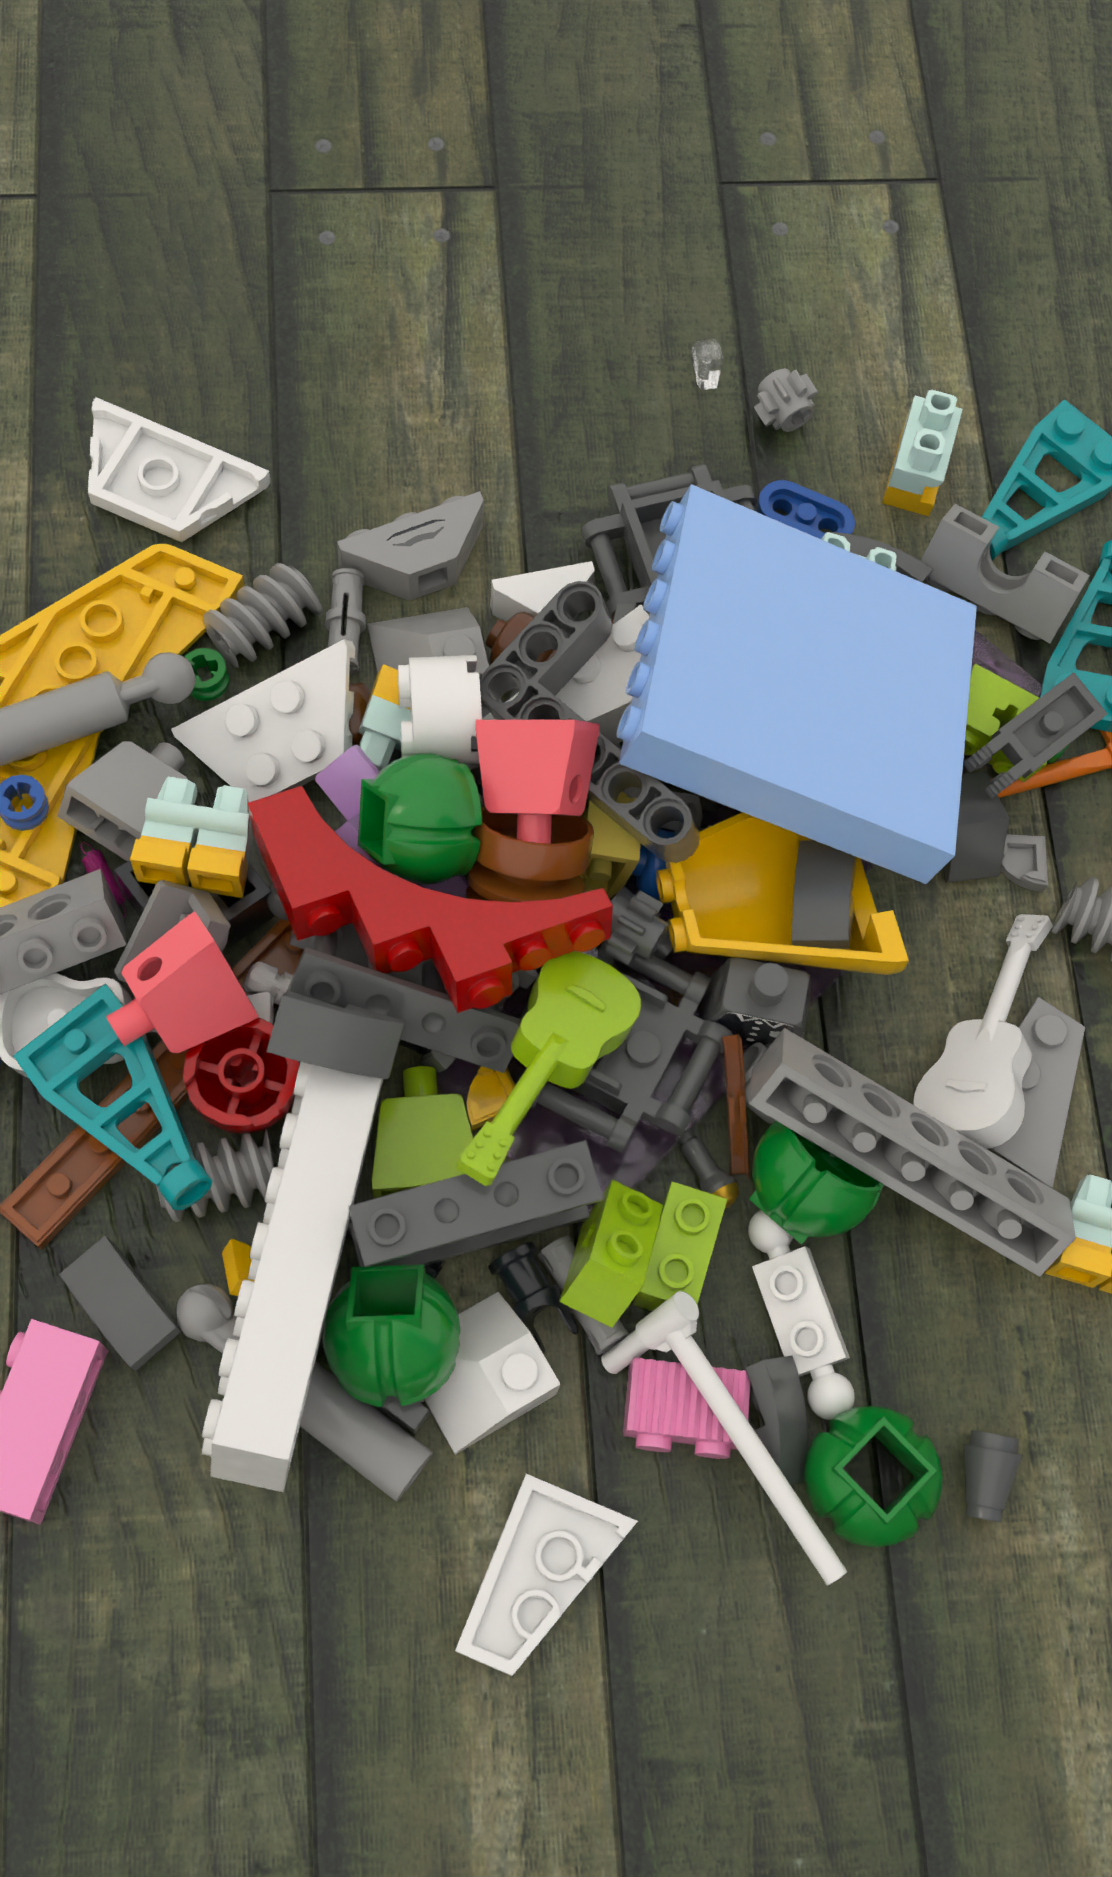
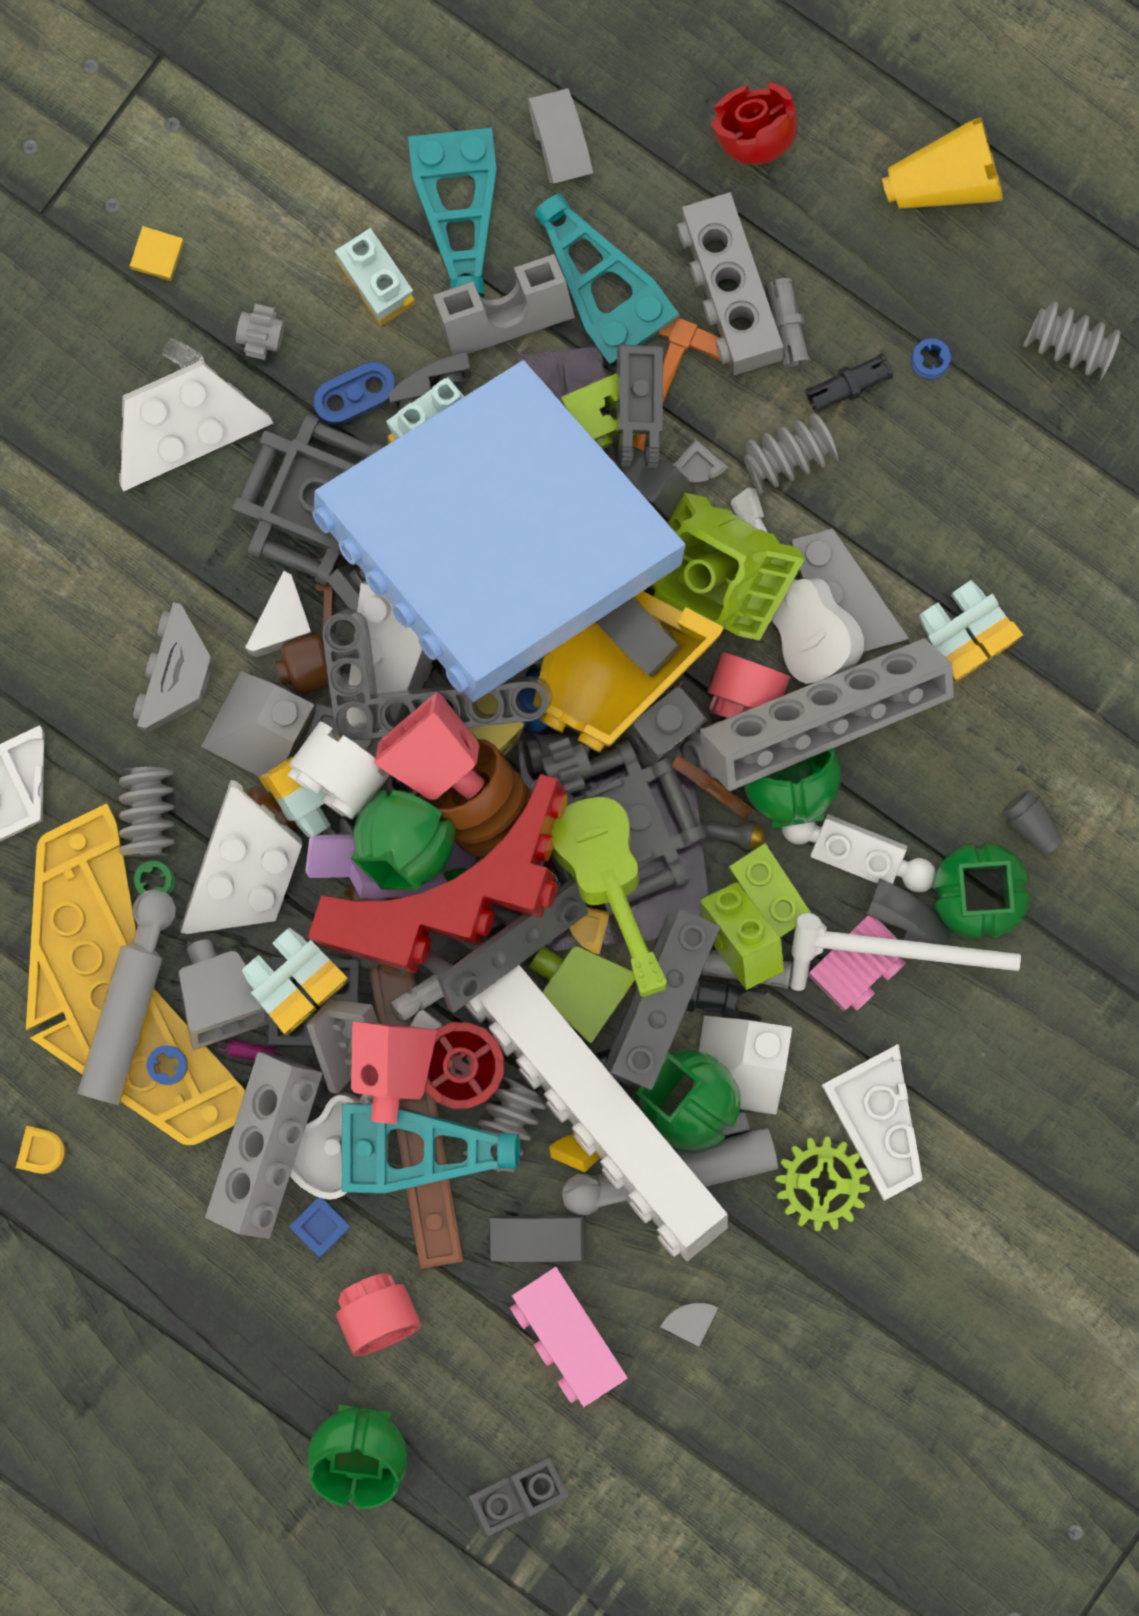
camera: 45 degrees left, 15 degrees up
dark grey slope [266,990,406,1079] -> none
light grey pin [324,568,366,675] -> none
none -> white wing [119,360,273,491]
none -> yellow tile [130,226,184,282]
none -> lime slope [650,492,805,641]
none -> light grey tile [660,1303,719,1347]
none -> coral piece [706,652,791,719]
none -> lime gear [774,1137,870,1231]

